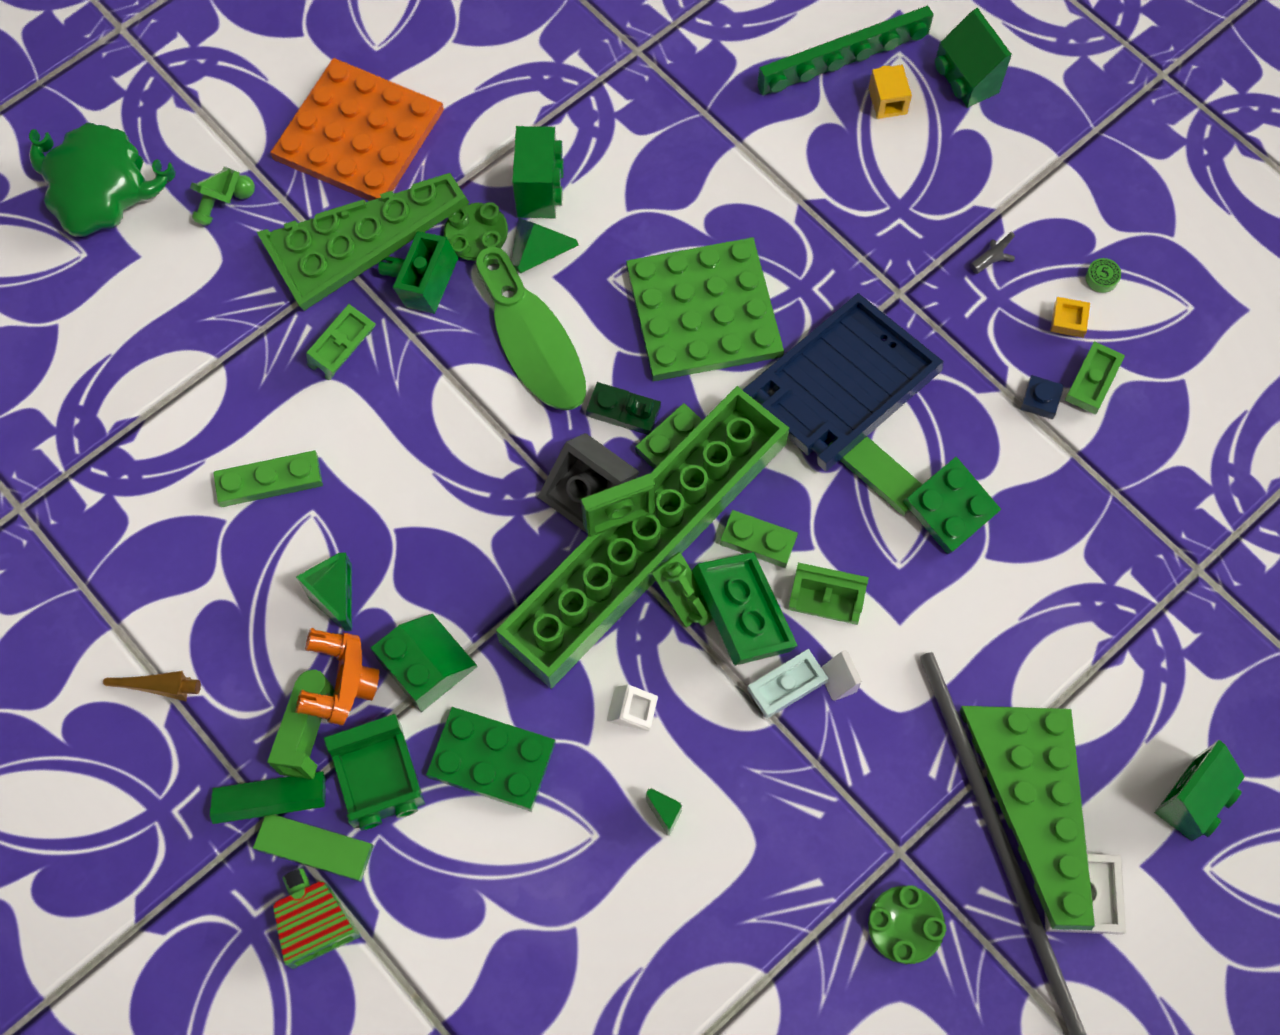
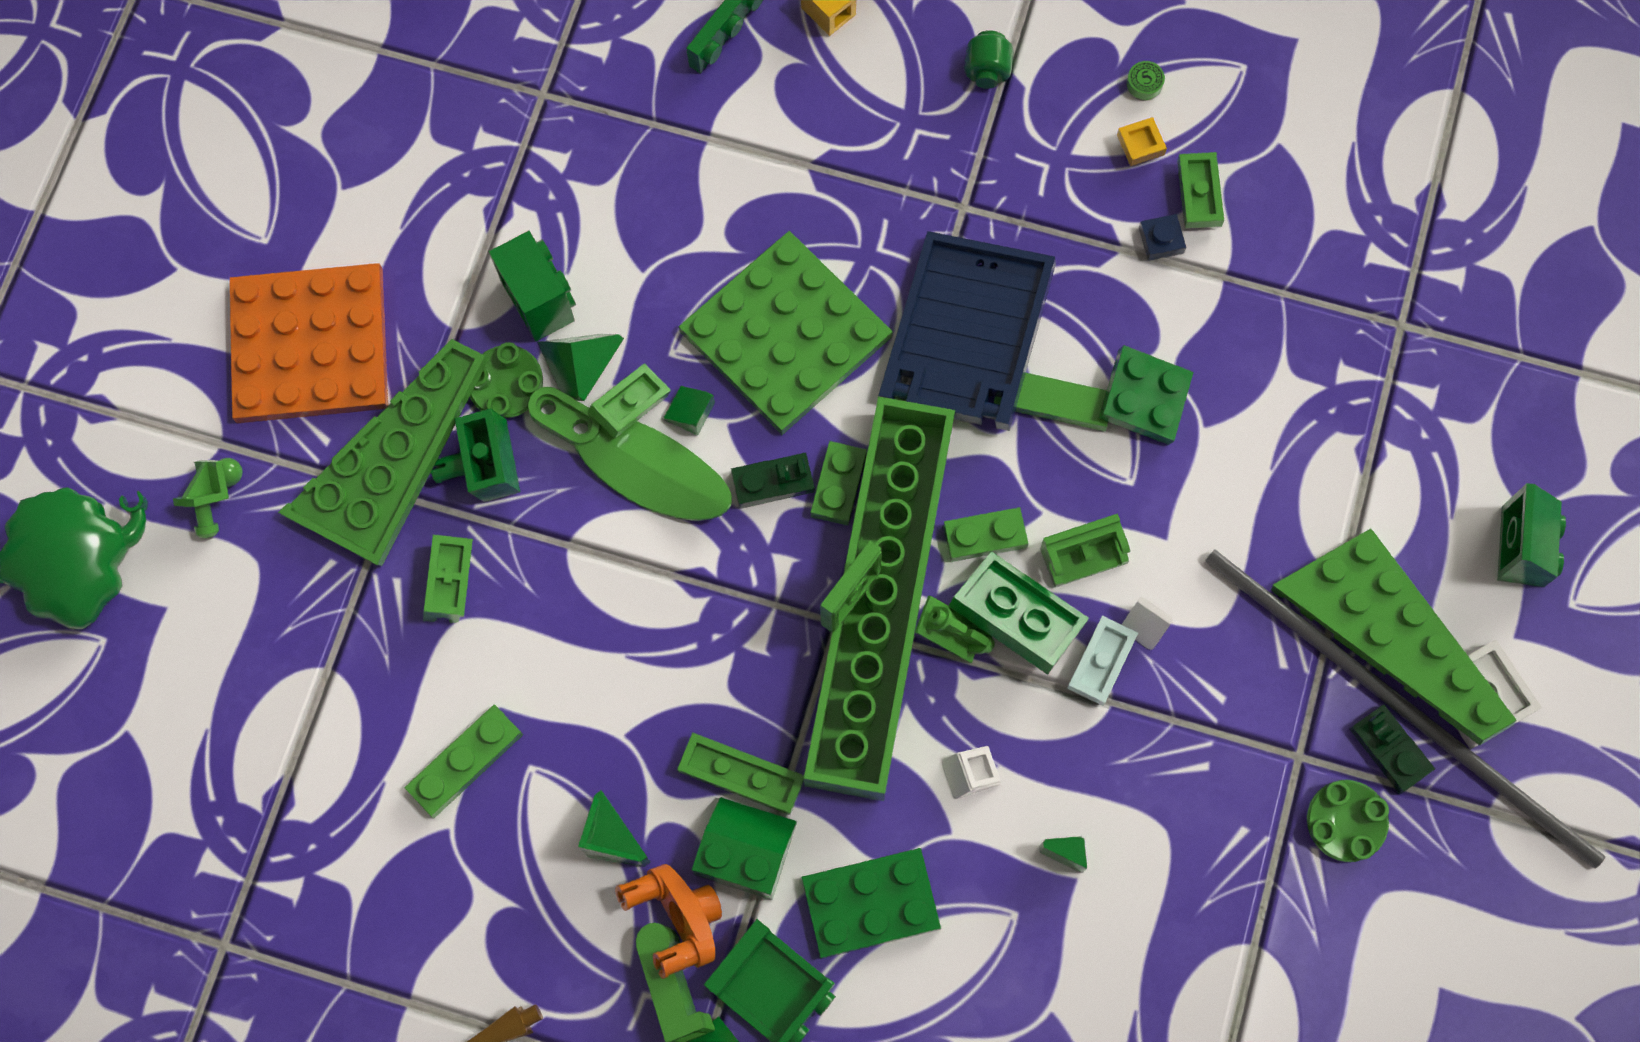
camera: 30 degrees left, 5 degrees up
dark grey slope [538,433,639,532] -> none
dark grey bar [970,232,1015,274] -> none
none -> bright green plate [588,363,671,439]
none -> green slope [664,386,715,435]
none -> bright green plate [677,732,804,816]
none -> green head [964,30,1014,89]
none -> dark green plate [1349,704,1435,794]

